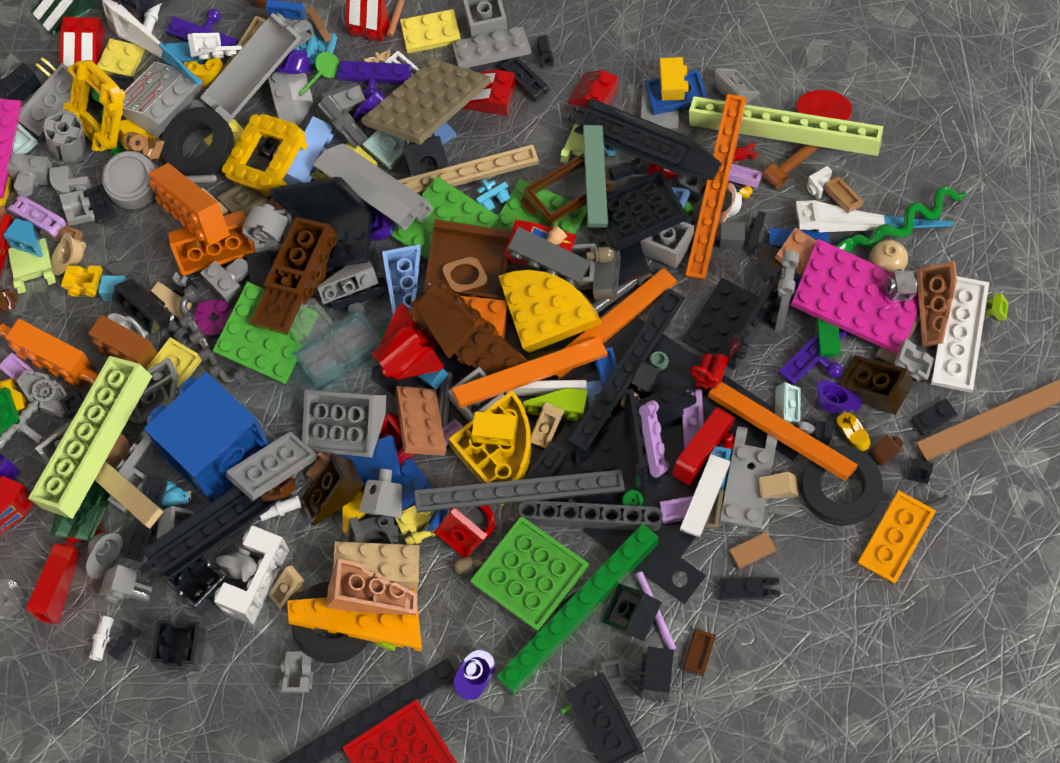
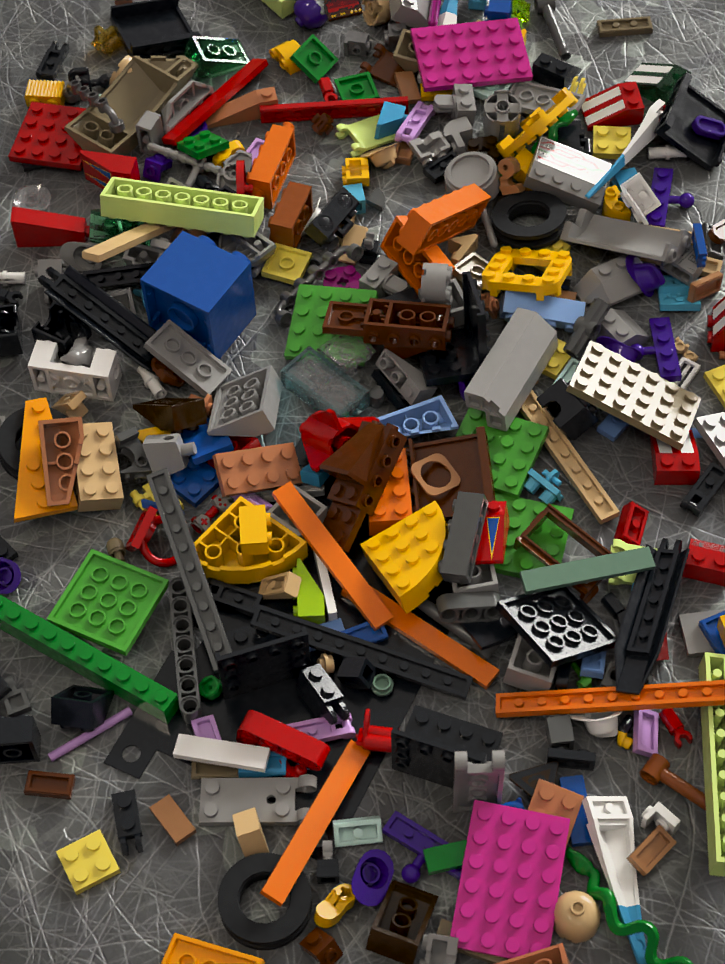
camera: 75 degrees right, 10 degrees down
bright green piece [299,52,340,95] -> none
light nougat hose [546,225,567,245] -> none
dark tan cylinder [586,247,614,263] -> none
lavender plate [639,400,670,478] -> none
flat silver brick [885,269,917,301] -> none
none -> light yellow plate [56,829,121,895]
none -> light grey piece [191,494,232,534]
none -> black bar [195,175,219,191]
none -> red piece [236,160,253,195]
none -> dark brown plate [466,135,503,165]
none -> red slope [614,501,649,546]

